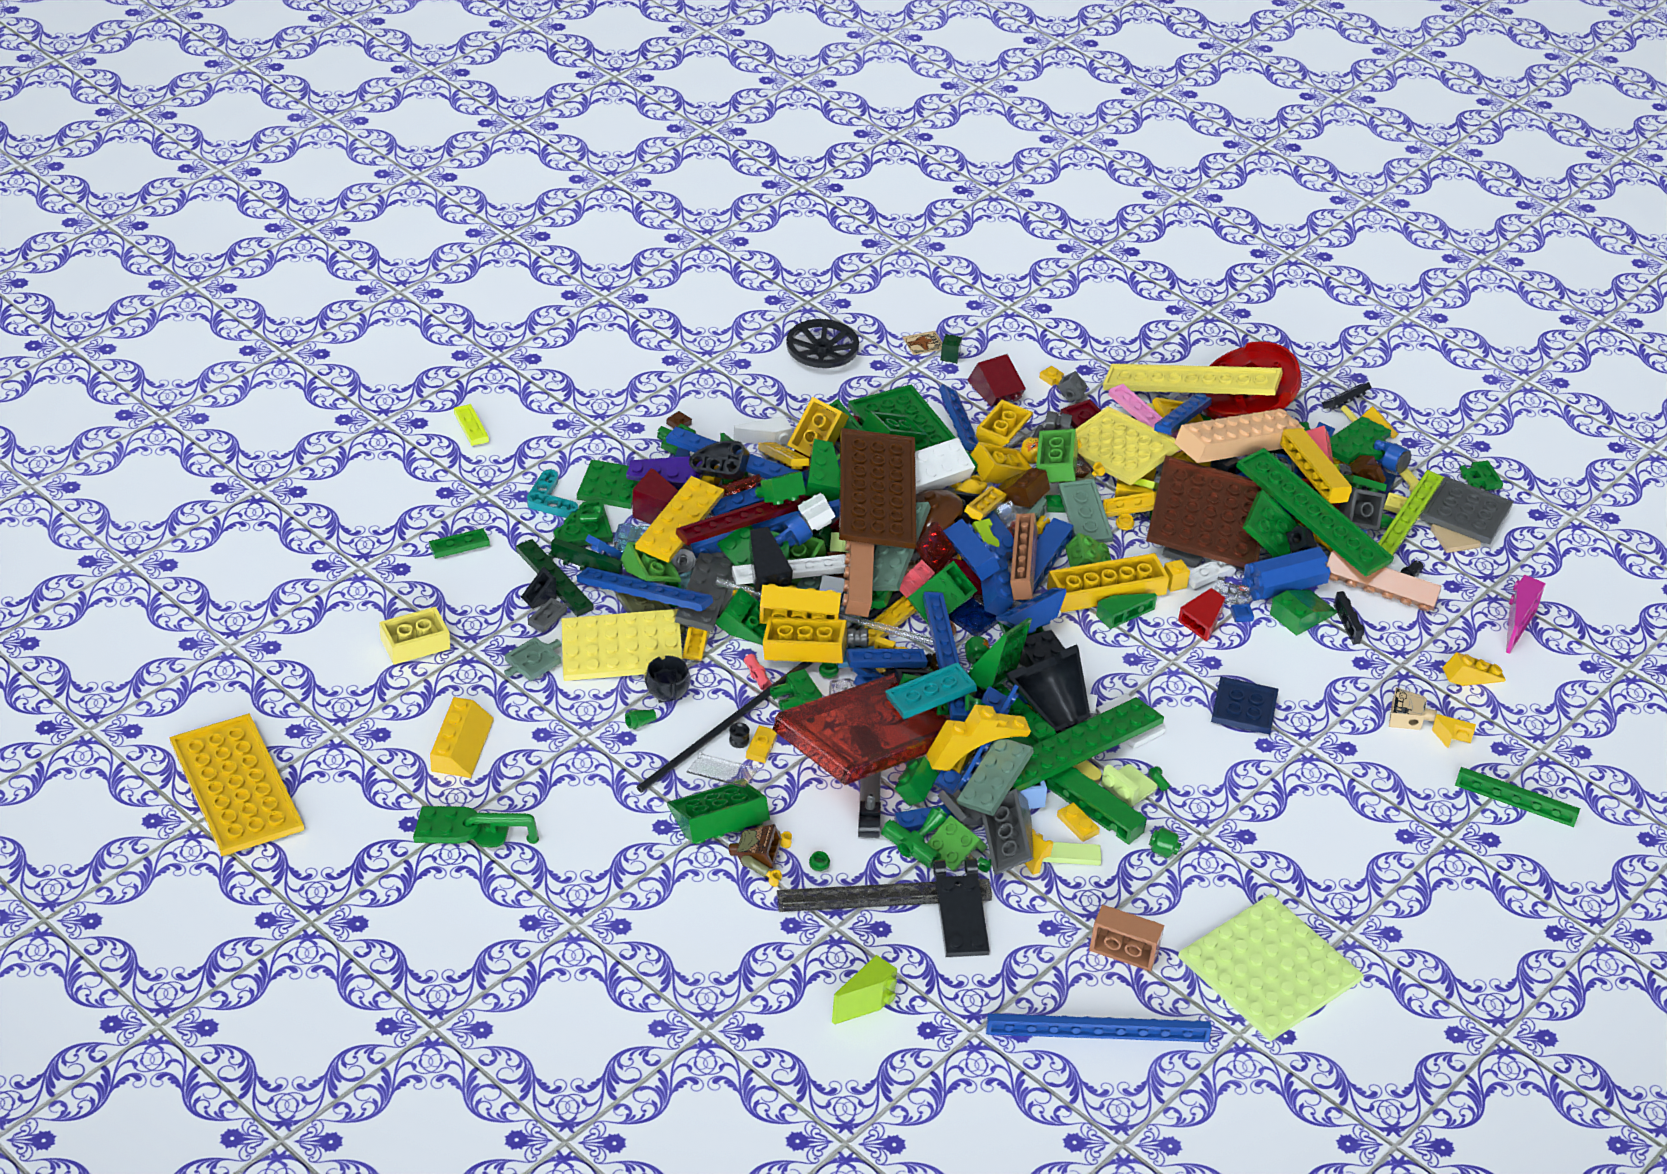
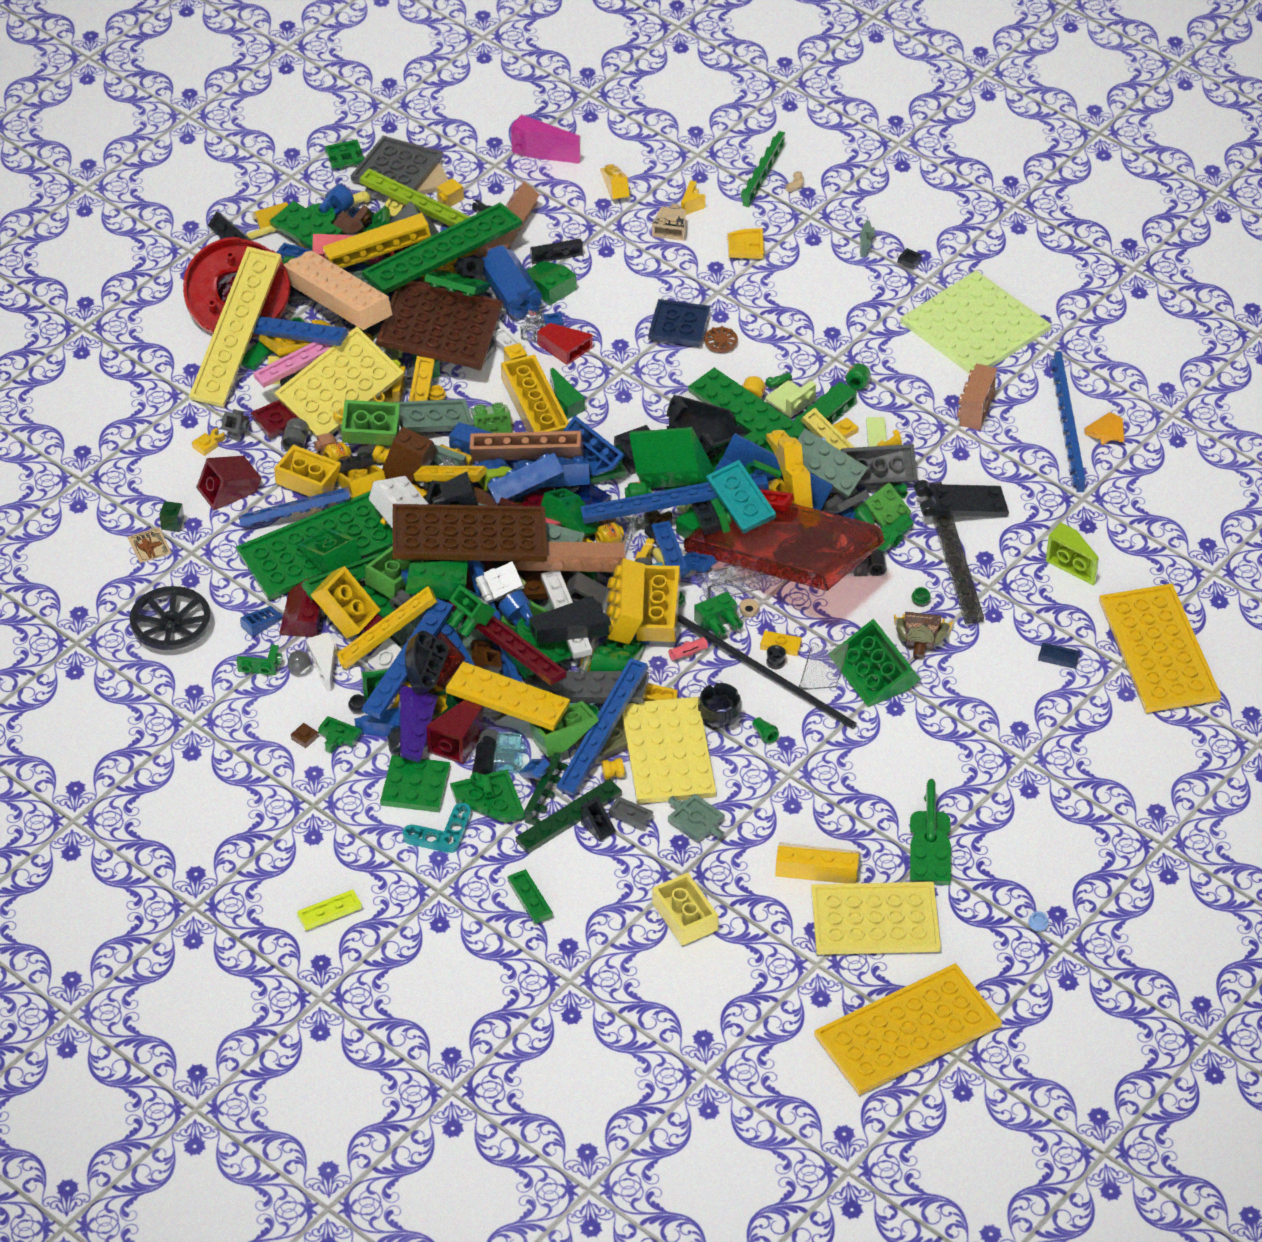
camera: 90 degrees left, 5 degrees up
none -> green bracket [236,645,283,675]
none -> blue slope [240,606,283,637]
none -> dark grey piece [288,650,311,675]
none -> black plate [337,452,374,473]
none -> black torso [432,472,479,505]
none -> yellow brick [436,178,464,207]
none -> black plate [472,737,497,775]
none -> yellow head [595,522,624,543]
none -> yellow wheel [601,758,625,780]
none -> dark orange wheel [704,326,738,353]
none -> yellow plate [727,228,764,259]
none -> yellow head [742,376,766,399]
none -> red plate [760,490,795,511]
none -> tan arm [785,171,804,192]
none -> light yellow plate [801,408,854,450]
none -> light yellow plate [811,882,941,955]
none -> sand green slope [860,220,875,257]
none -> black plate [897,248,922,269]
none -> light blue plate [1028,911,1049,931]
none -> dark blue tile [1038,643,1080,669]
none -> light orange slope [1084,412,1125,445]
none -> yellow plate [1099,583,1221,713]

